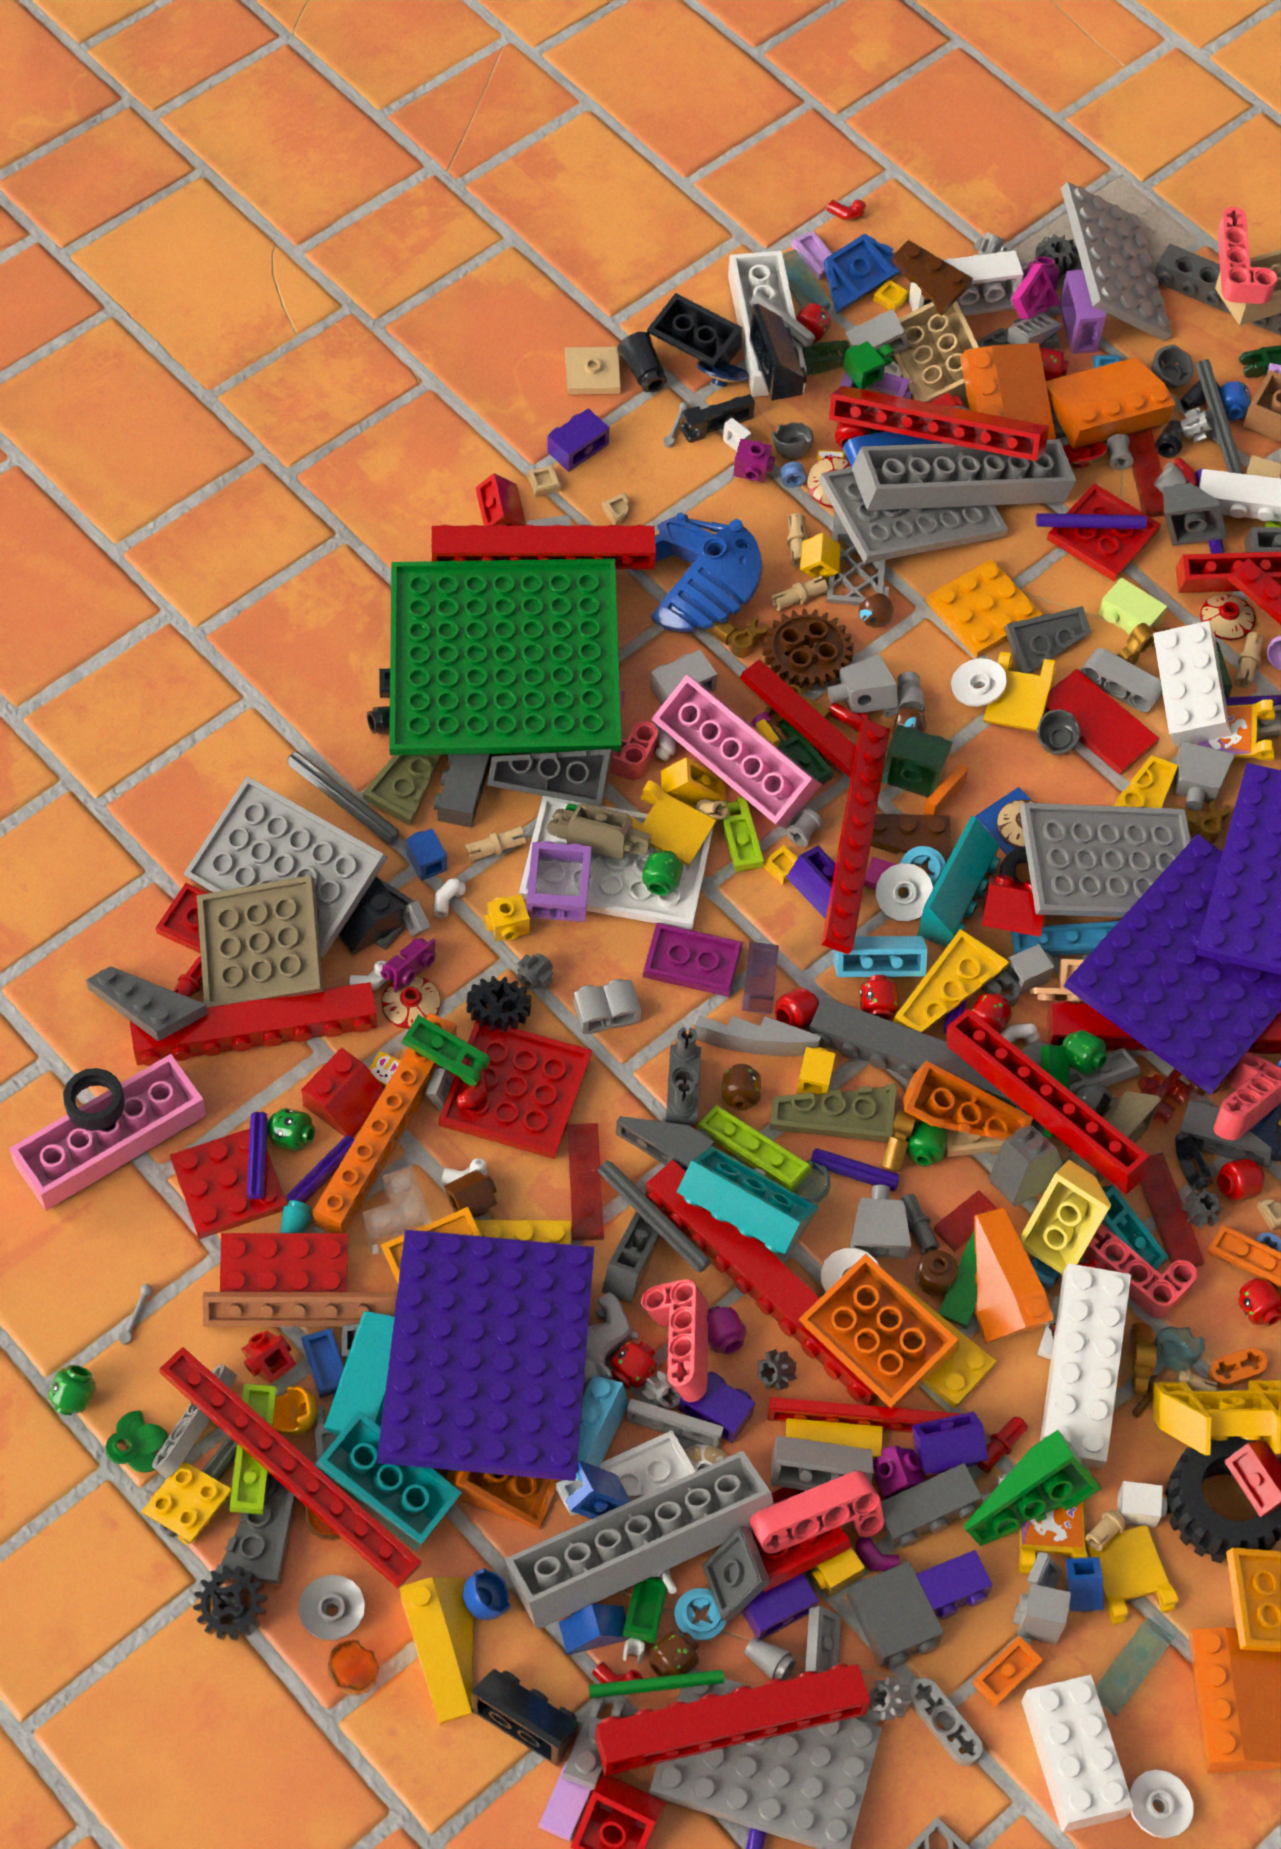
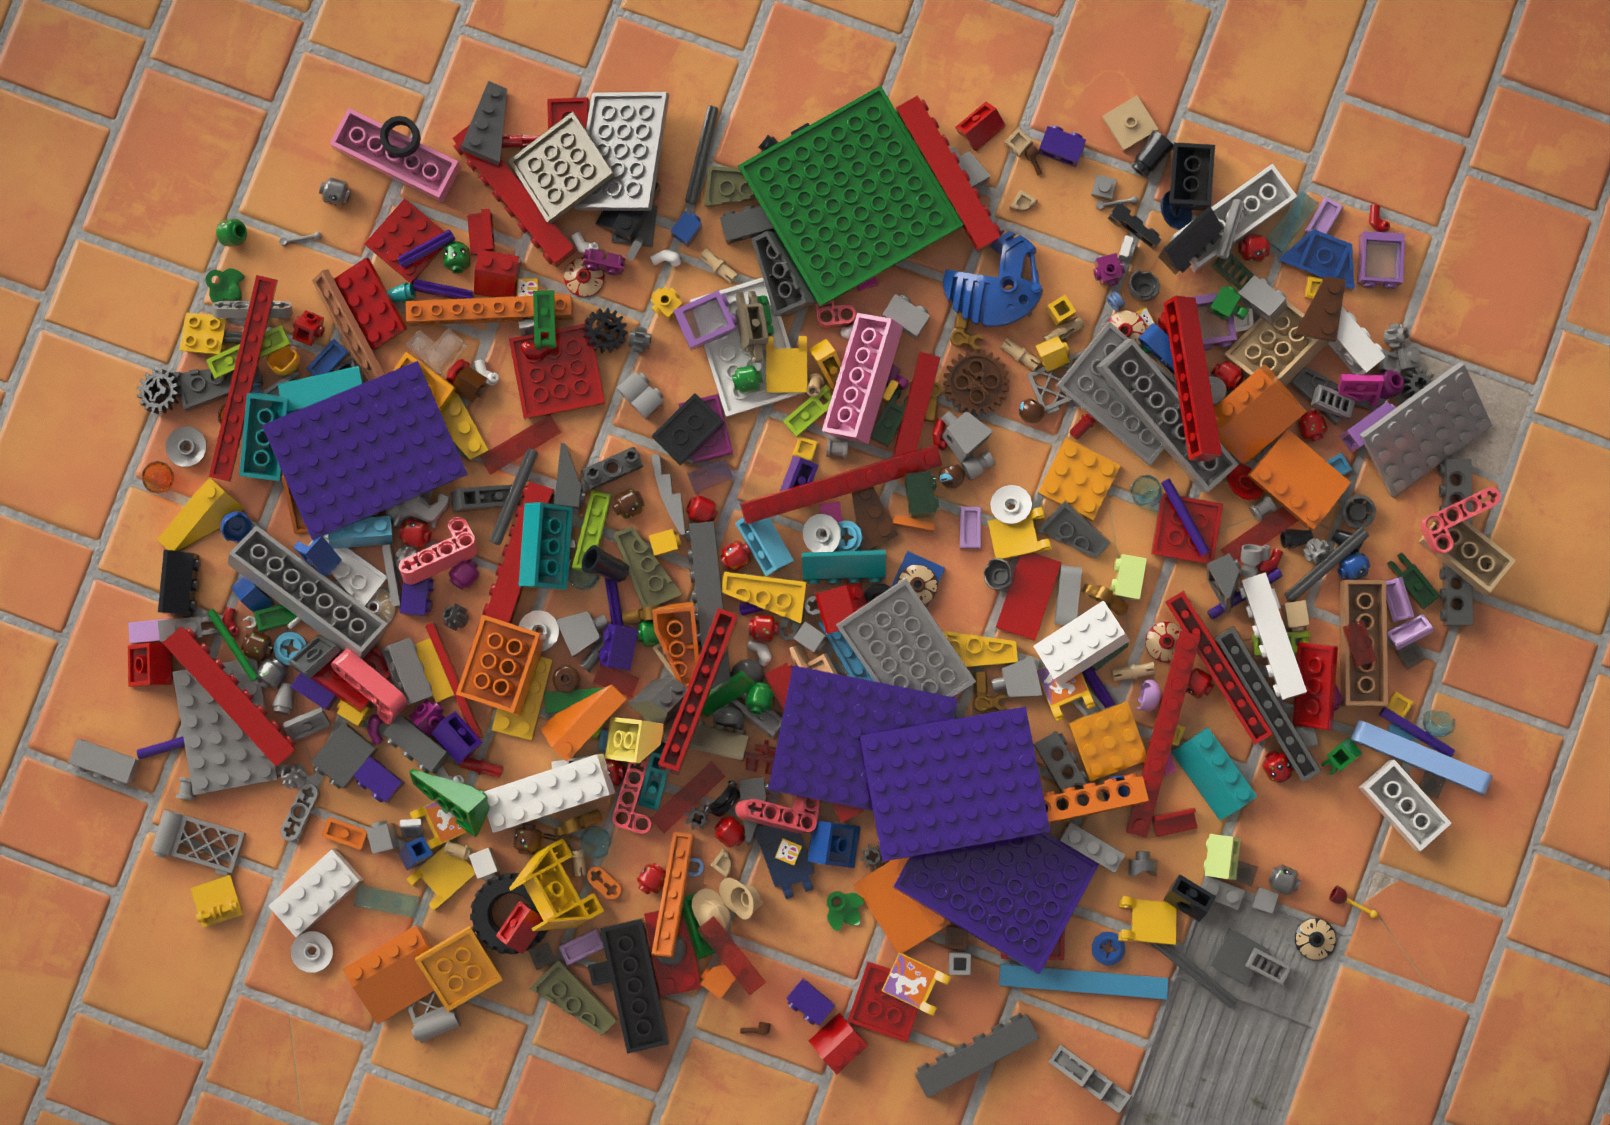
camera: 70 degrees right, 25 degrees up
none -> flat silver head [256,658,287,689]
none -> flat silver head [319,177,351,207]
none -> red arm [446,359,470,385]
none -> red panel [467,209,495,255]
none -> reddish brown head [514,824,542,855]
none -> black plant [581,545,630,582]
none -> dark purple brick [599,623,638,671]
none -> black tile [651,393,724,466]
none -> light grey bush [805,596,820,616]
none -> lavender tile [960,506,981,549]
none -> reddish brown hand [1025,146,1042,175]
none -> yellow brick [1046,294,1076,327]
none -> red axle [1069,413,1096,439]
none -> light grey plate [1091,175,1117,201]
none -> clear light blue hair [1130,475,1163,509]
none -> window [1357,231,1405,289]
none -> light grey plate [1397,346,1421,370]

